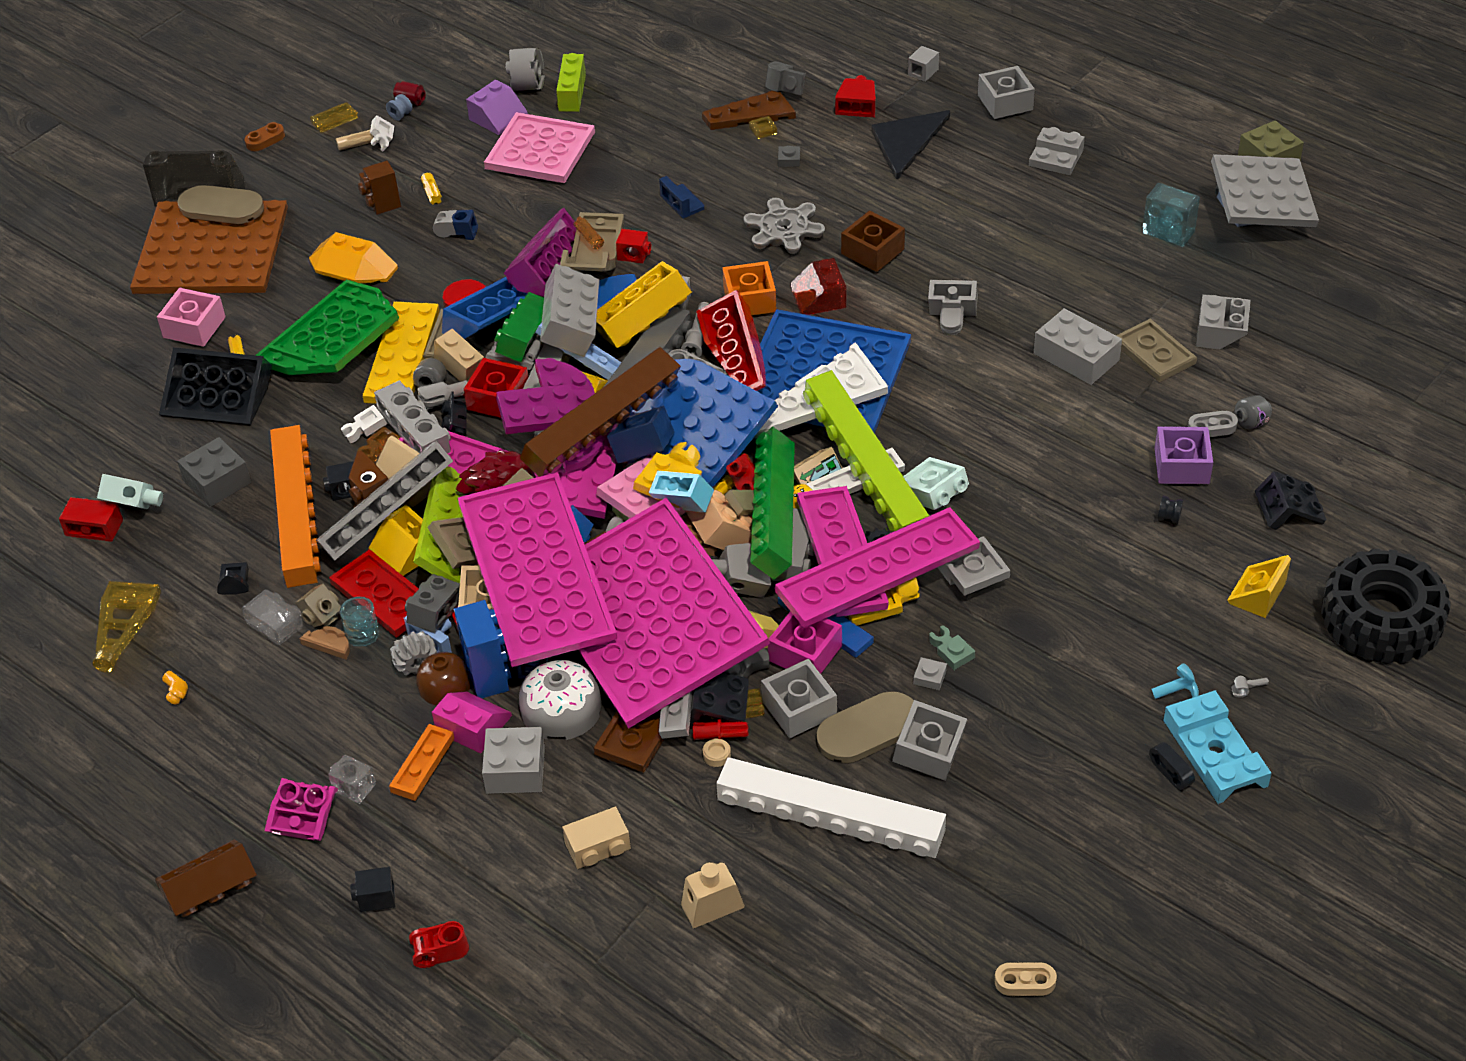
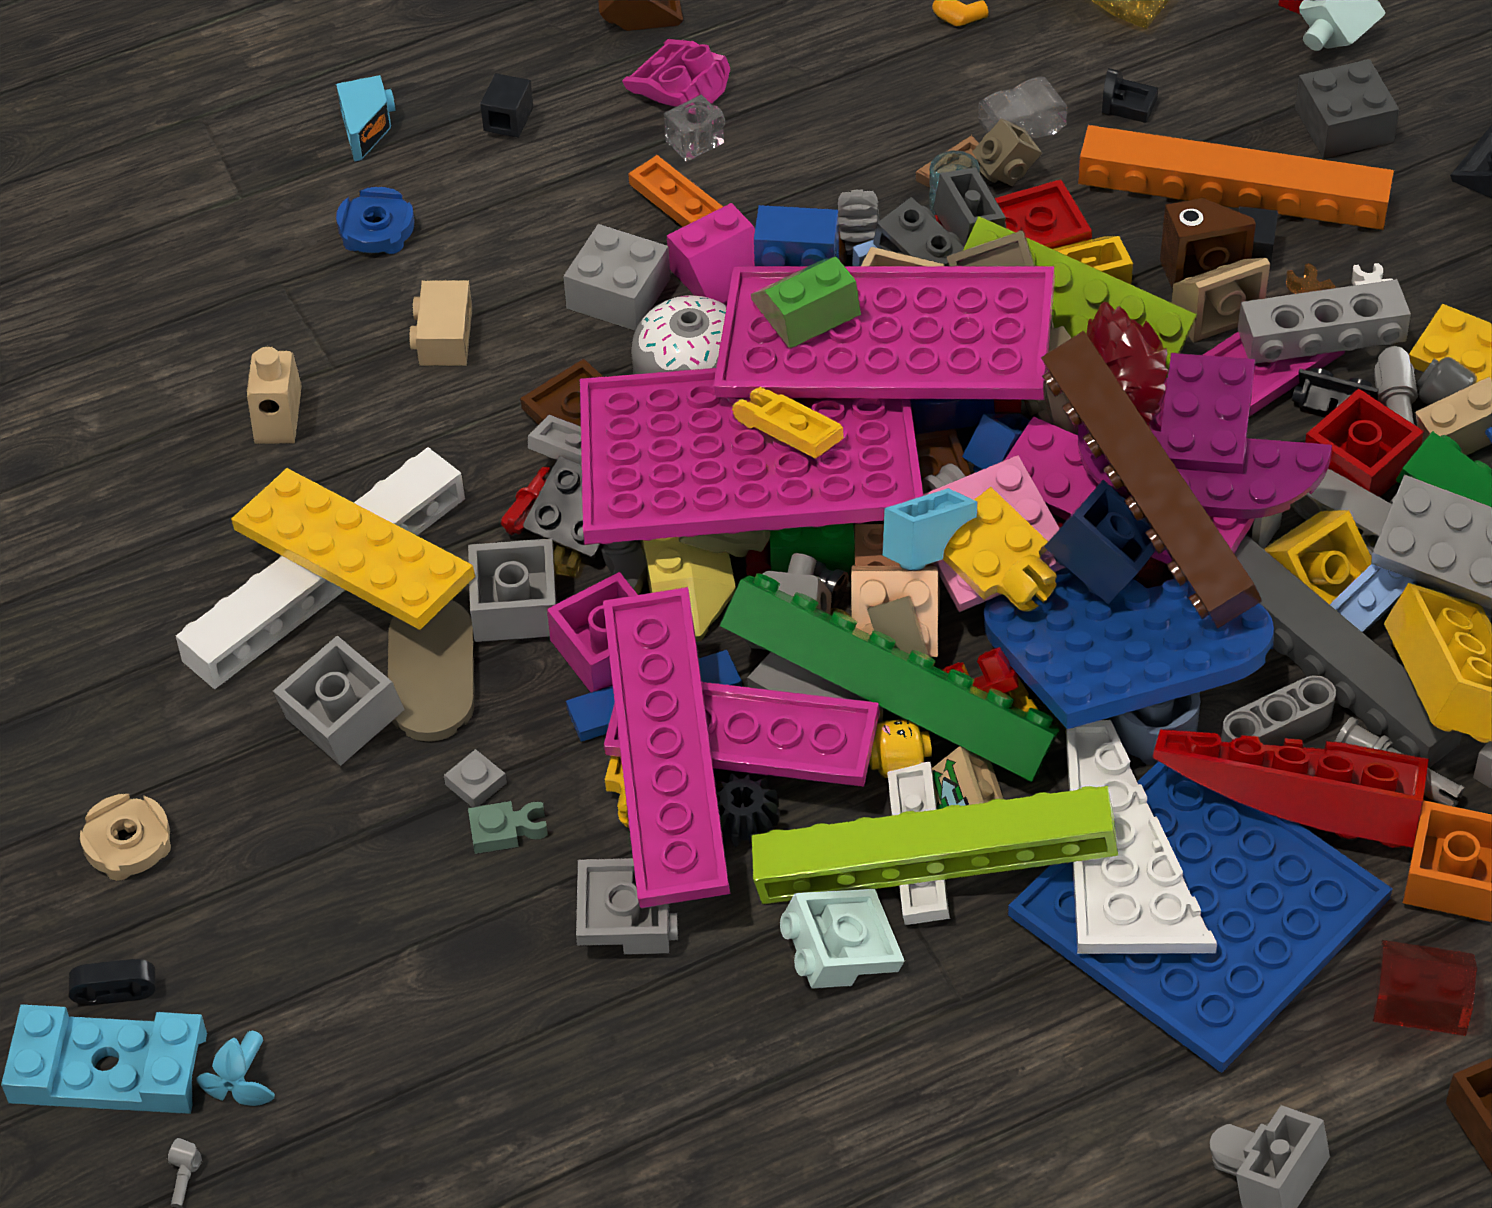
camera: 115 degrees right, 5 degrees up
light grey brick [316,441,453,560] -> none
red piece [409,921,469,968] -> none
tan tile [703,739,731,767] -> none
none -> tan plate [80,794,171,881]
none -> yellow plate [231,468,475,630]
none -> medium azure slope [336,75,396,162]
none -> blue plate [336,187,415,254]
none -> yellow hinge [732,387,844,459]
none -> bright green slope [751,256,861,349]
none -> dark grey brick [933,167,1006,247]

